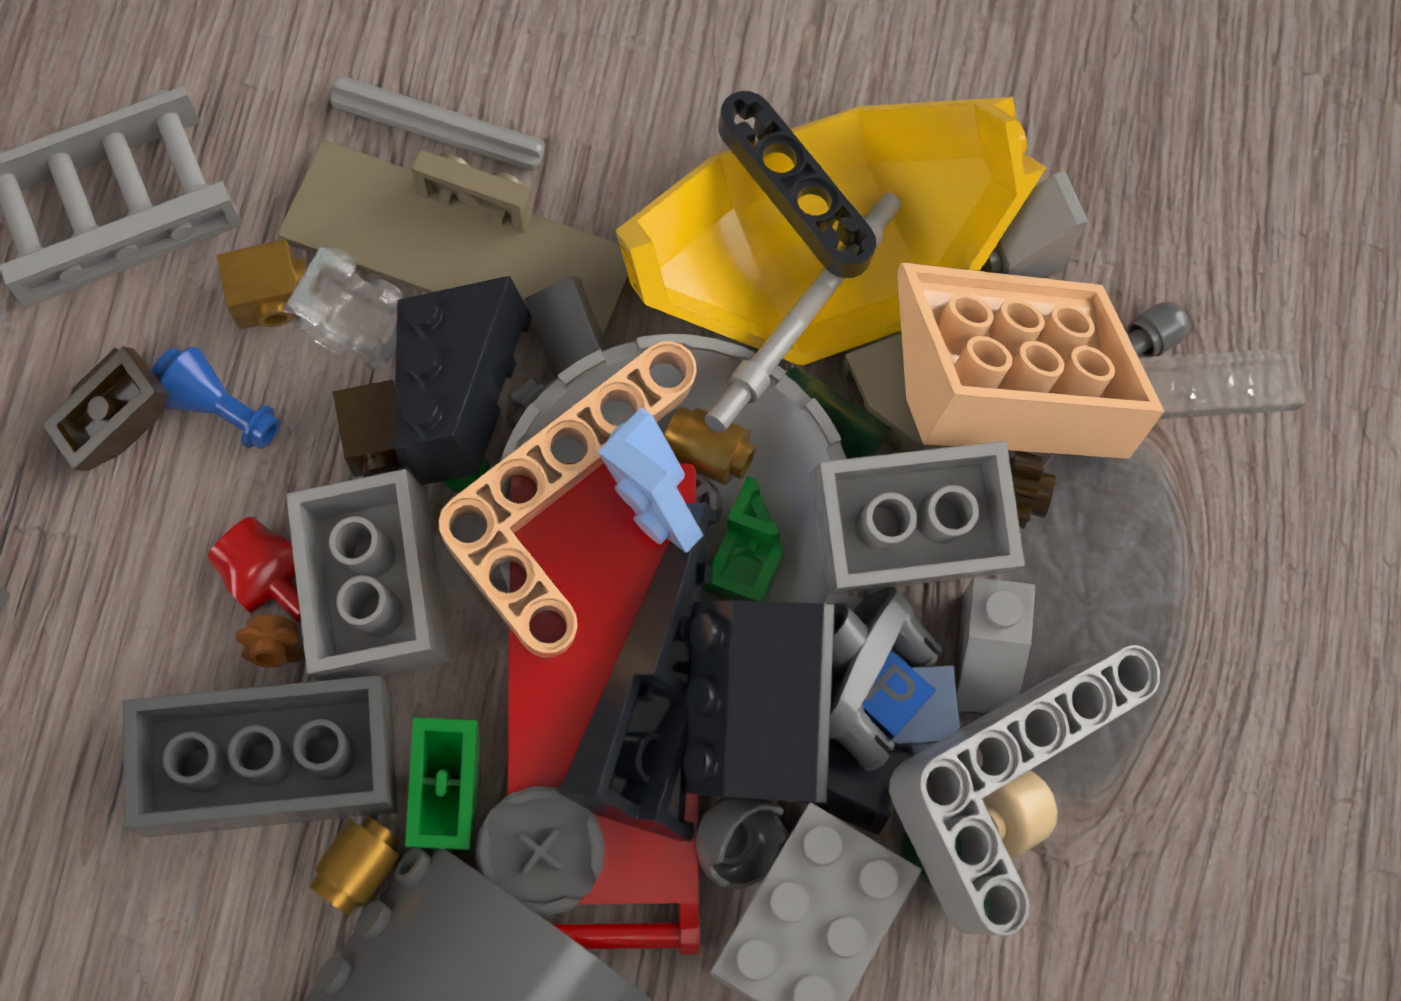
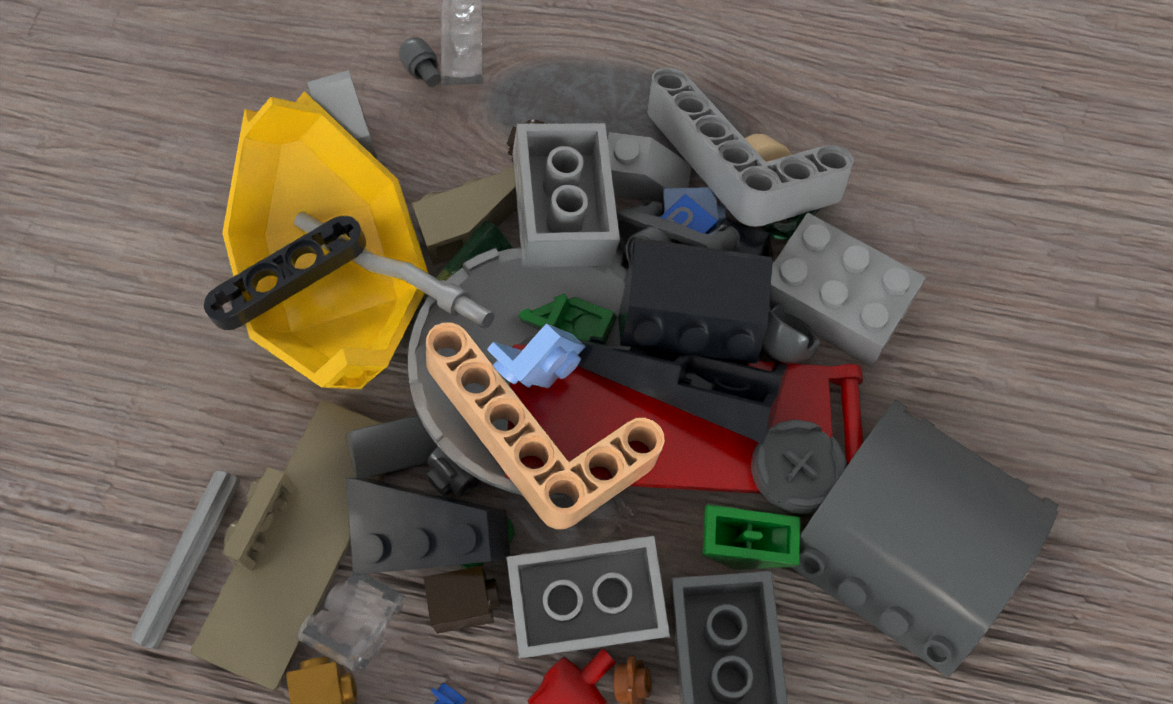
camera: 80 degrees left, 5 degrees down
pearl gold brick [308,816,401,916] -> none
pearl gold brick [664,406,756,485] -> none
light nougat slope [897,263,1164,459] -> none

